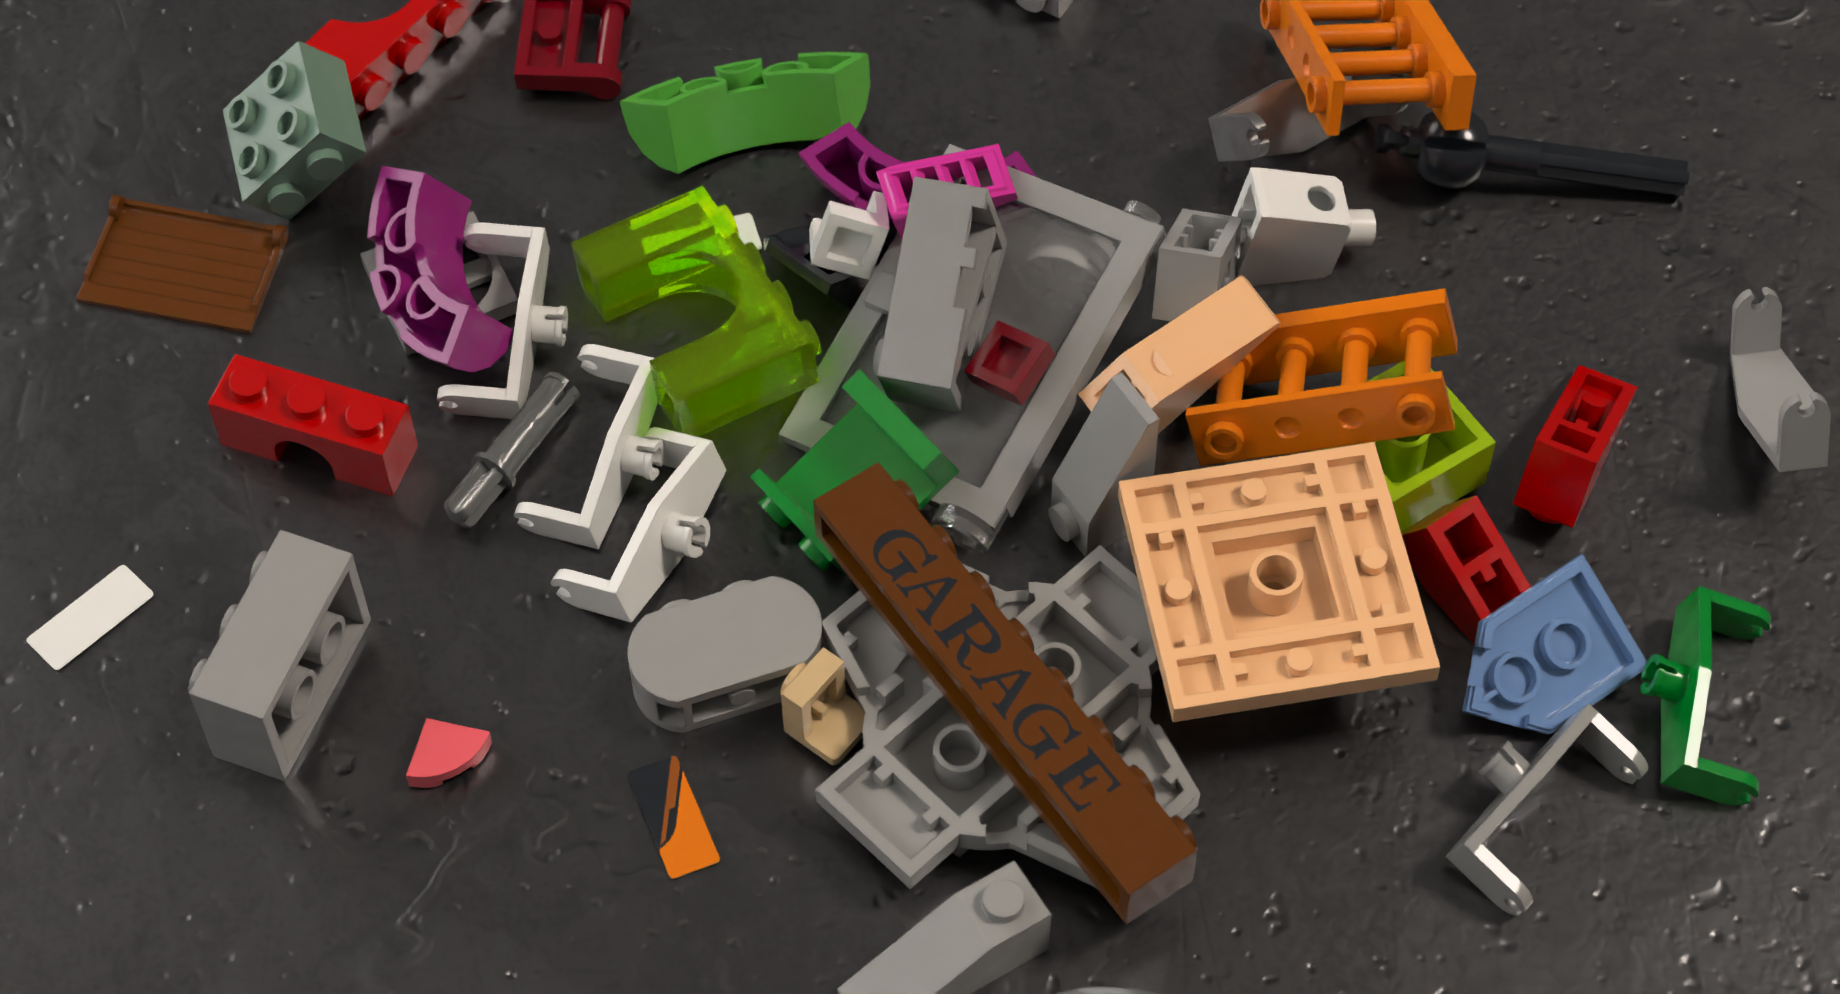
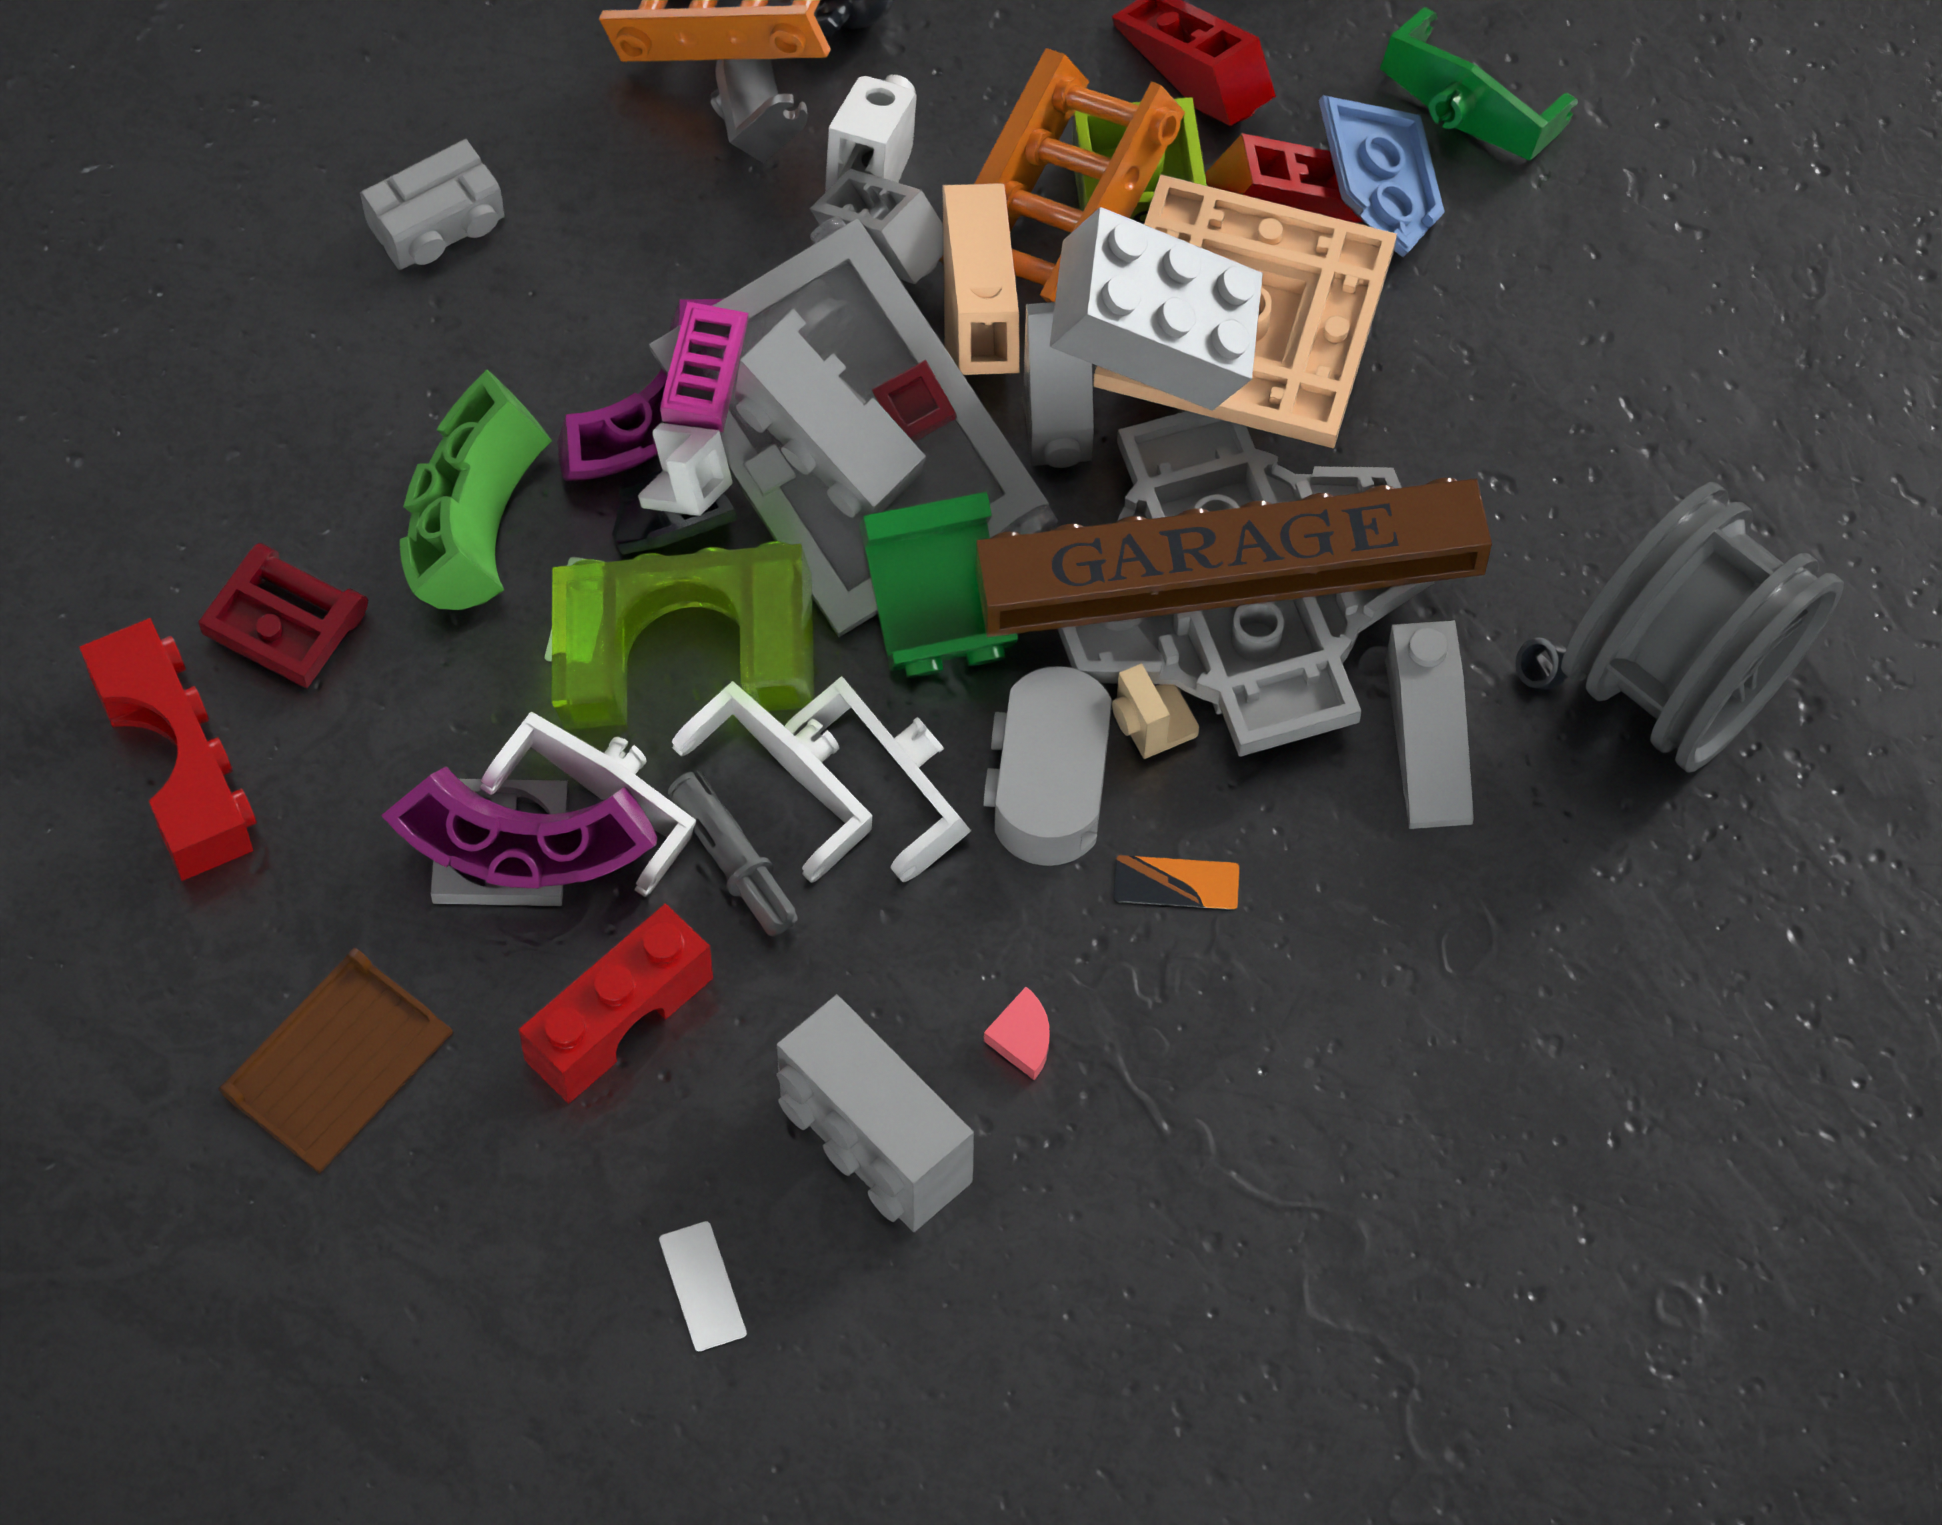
camera: 65 degrees left, 5 degrees up
sand green brick [223,41,367,220] -> none
light grey piece [1445,704,1648,916] -> none
none -> light grey brick [1050,207,1263,411]

